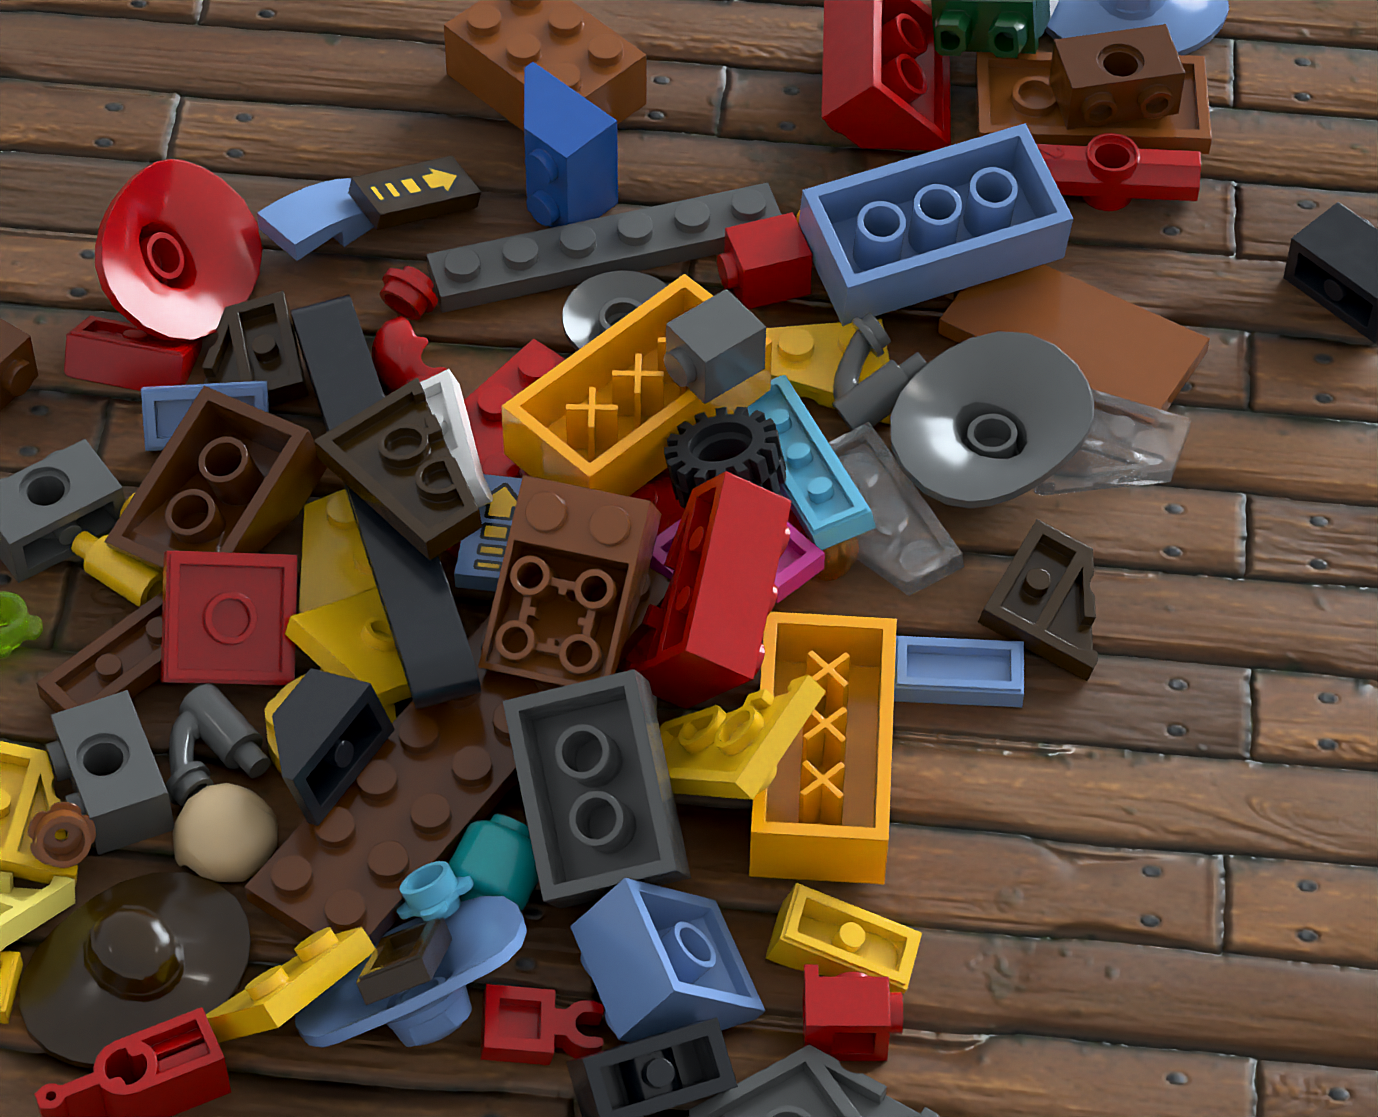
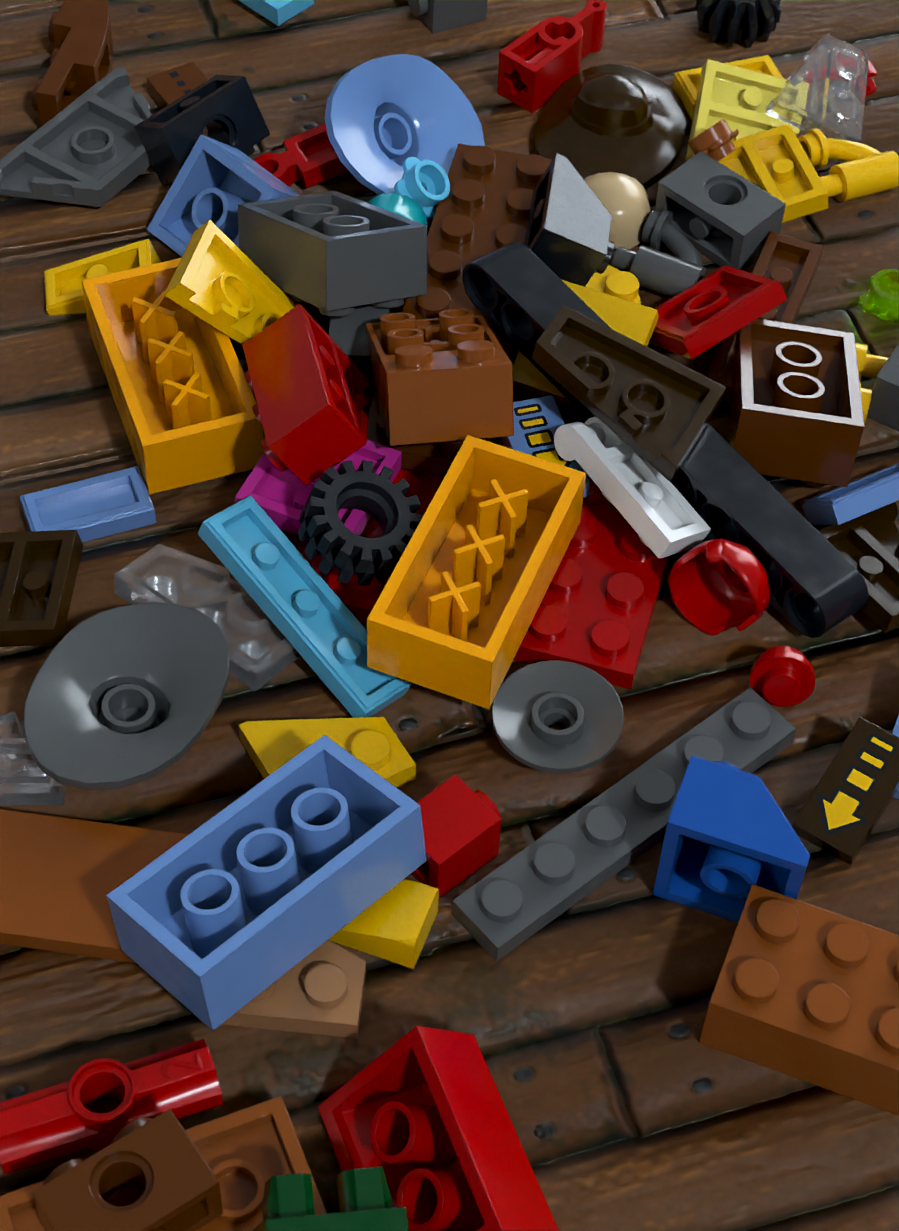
camera: 155 degrees right, 0 degrees up
yellow wing [206,927,376,1043] -> none
dark brown tile [356,917,452,1005] -> none
dark grey brick [663,289,766,404] -> none
red brick [802,964,903,1061] -> none
dark grey plant [832,313,927,438] -> none

